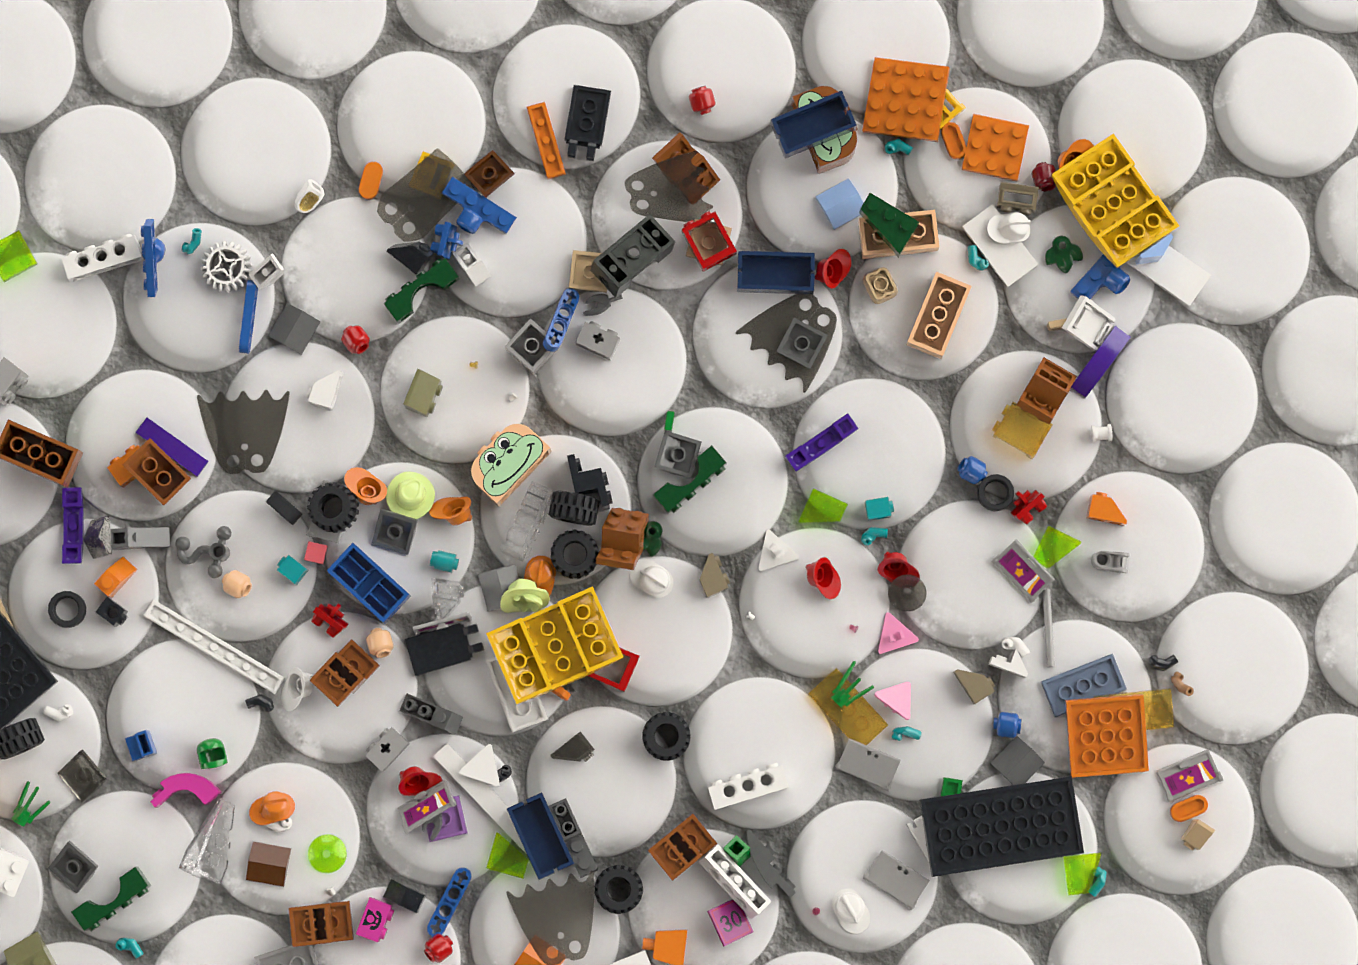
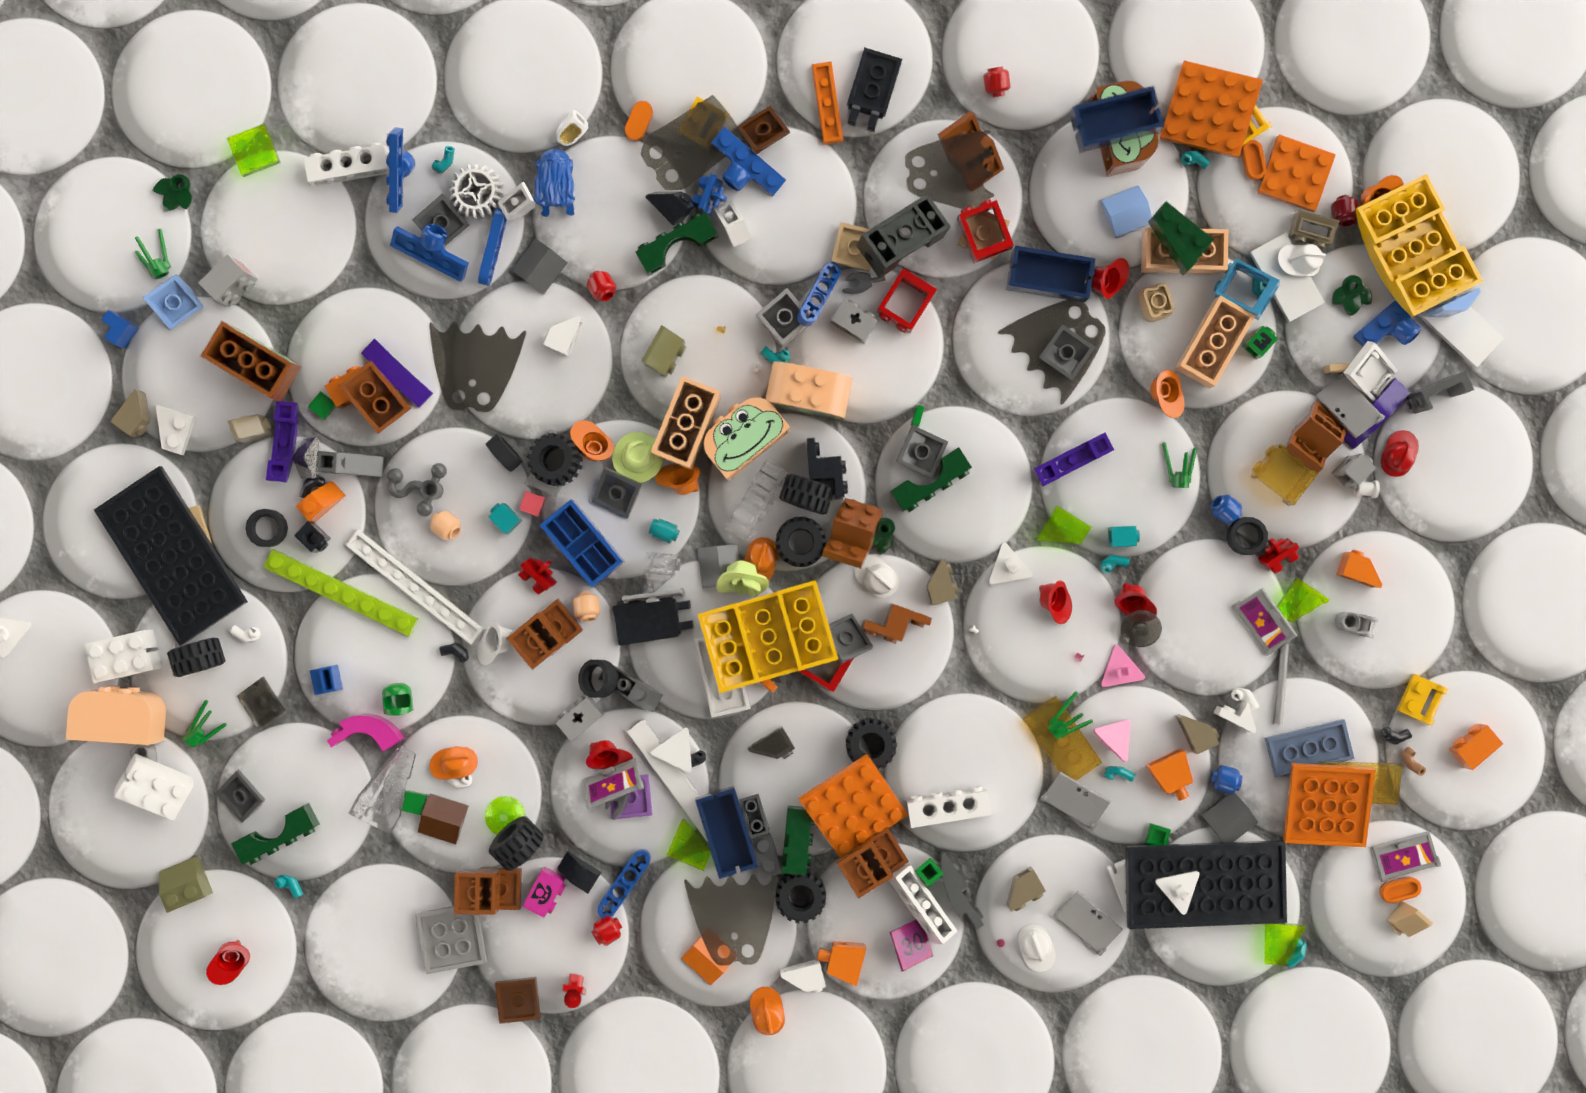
camera: 10 degrees right, 5 degrees up
none -> dark tan slope [228,414,271,444]
none -> lime plate [263,549,419,637]
none -> black arm [299,474,325,498]
none -> green tile [308,391,336,420]
none -> blue plate [390,224,469,282]
none -> green tile [401,790,427,815]
none -> dark grey slope [412,193,469,247]
none -> black tyre [489,816,544,871]
none -> blue hair [533,149,575,217]
none -> black tyre [578,660,618,698]
none -> light nougat brick [651,376,722,470]
none -> teal arm [760,346,790,364]
none -> light nougat brick [765,362,853,421]
none -> dark green wedge [782,805,815,875]
none -> orange plate [798,754,908,859]
none -> dark grey tile [829,614,874,665]
none -> dark orange bracket [861,603,932,644]
none -> red window [877,268,937,333]
none -> dark tan slope [1006,867,1046,911]
none -> orange torso [1145,749,1193,801]
none -> orange piece [1150,370,1185,418]
none -> white piece [1155,871,1199,914]
none -> green plant [1162,442,1197,488]
none -> dark azure window [1214,258,1280,320]
none -> green brick [1242,326,1278,360]
none -> light grey door [1316,373,1385,439]
none -> light grey brick [1331,454,1376,487]
none -> red piece [1380,430,1419,477]
none -> yellow plate [1397,674,1449,726]
none -> dark grey panel [1406,371,1474,414]
none -> orange brick [1449,723,1503,770]

